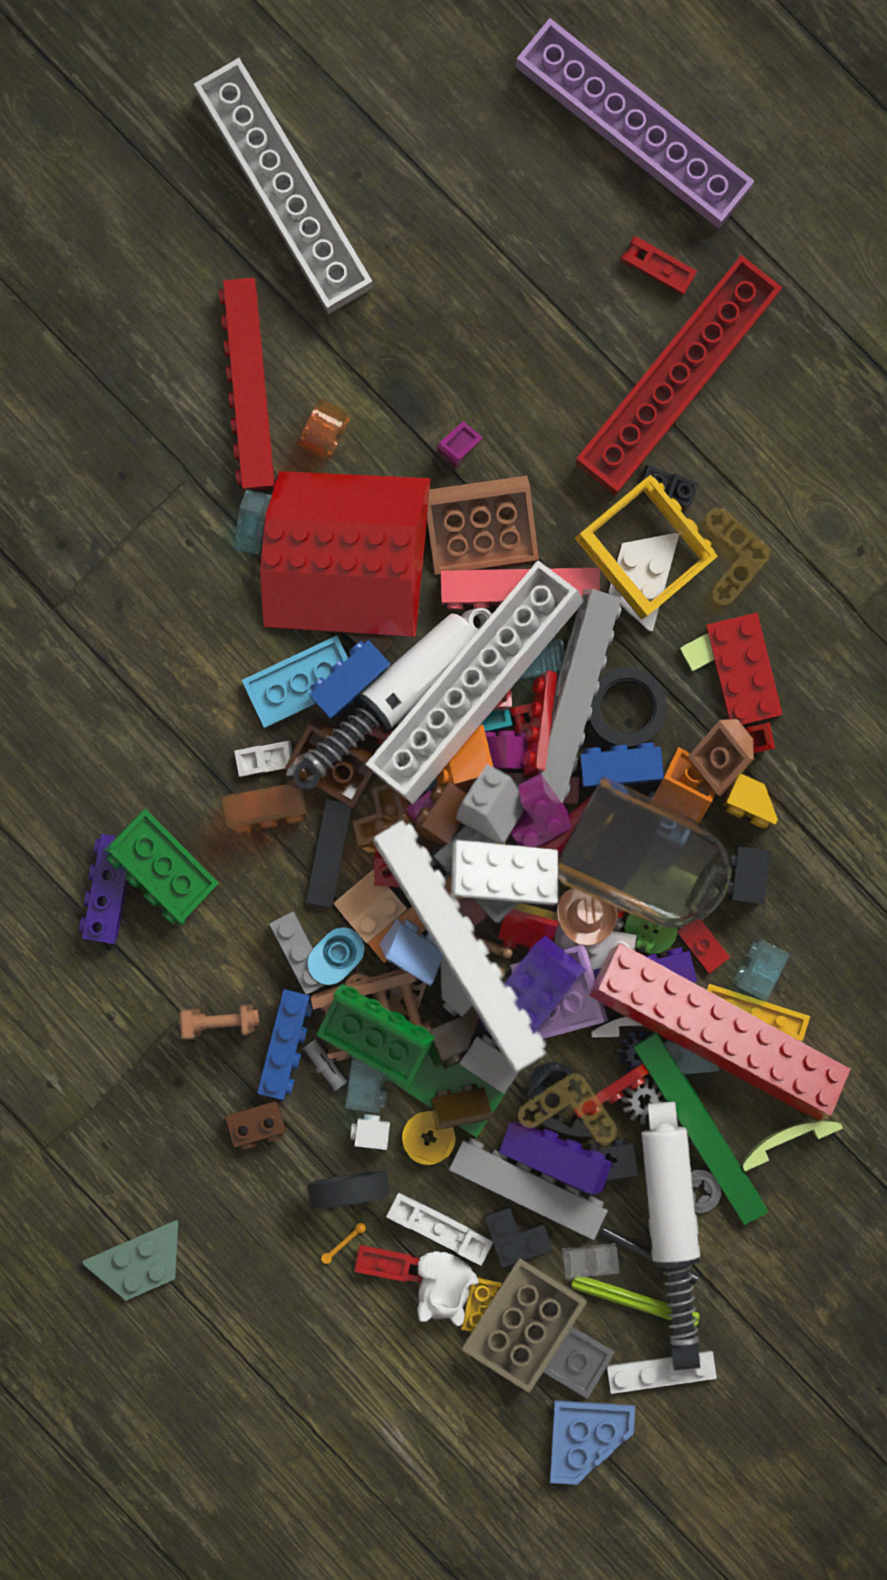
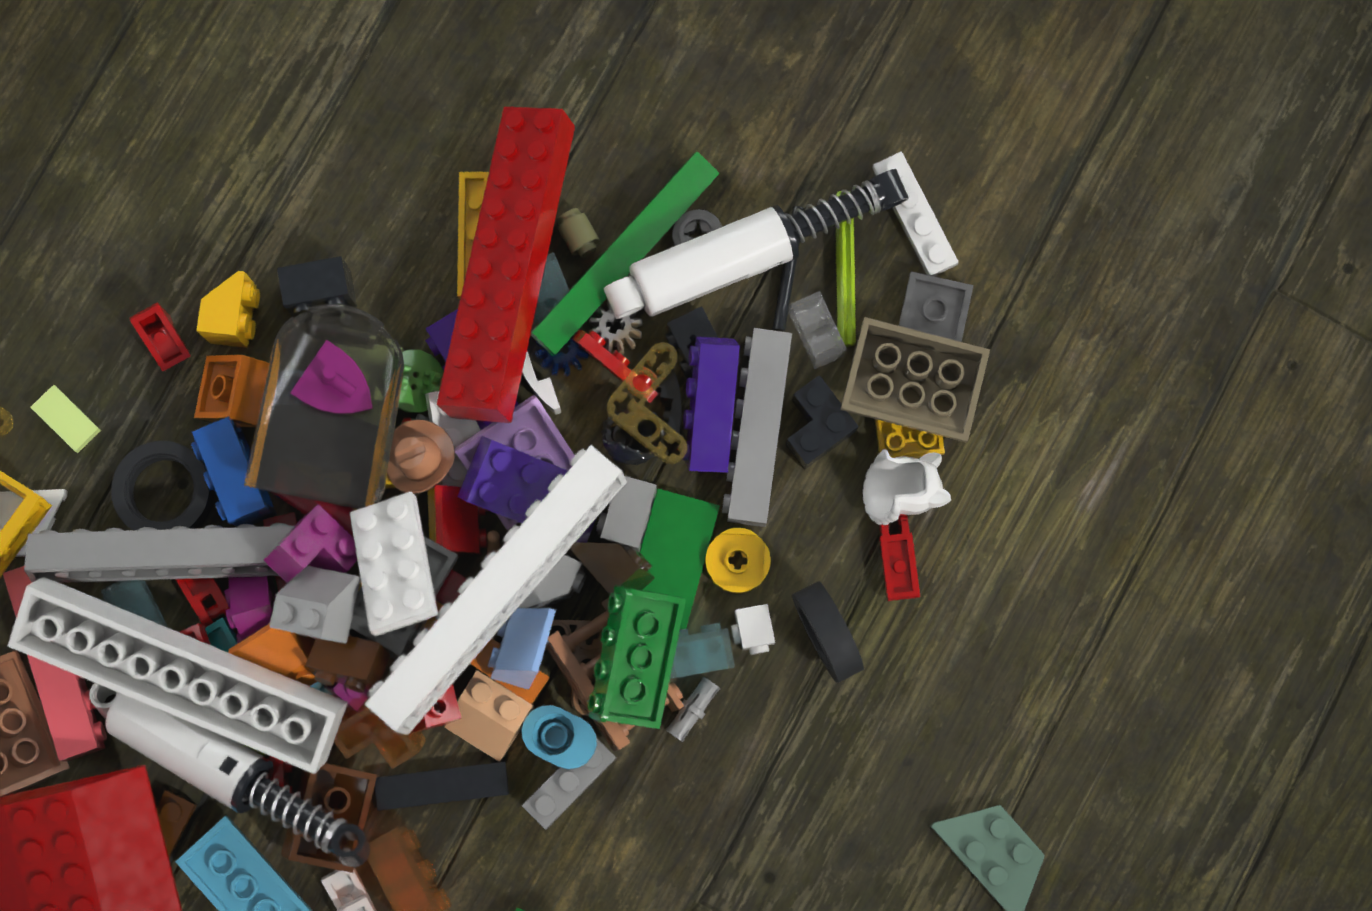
camera: 110 degrees left, 5 degrees down
nougat fence [181,1005,259,1038] -> none
reddish brown brick [225,1100,287,1150] -> none
blue brick [258,989,313,1100] -> none
blue brick [309,640,391,722] -> none
light orange hinge [321,1223,366,1264] -> none
white slope [386,1193,493,1265] -> none
dark brown slope [430,1084,493,1130] -> none
red plate [523,670,557,778] -> none
medium blue plate [550,1400,635,1484] -> none
red plate [677,915,730,974] -> none
nougat slope [688,719,754,795] -> none
red plate [705,612,783,725] -> none
clear light blue brick [734,939,790,1002] -> none
yellowish green slope [740,1120,843,1171] -> none
none -> magenta shield [290,340,372,414]
none -> olive brick [556,208,600,258]

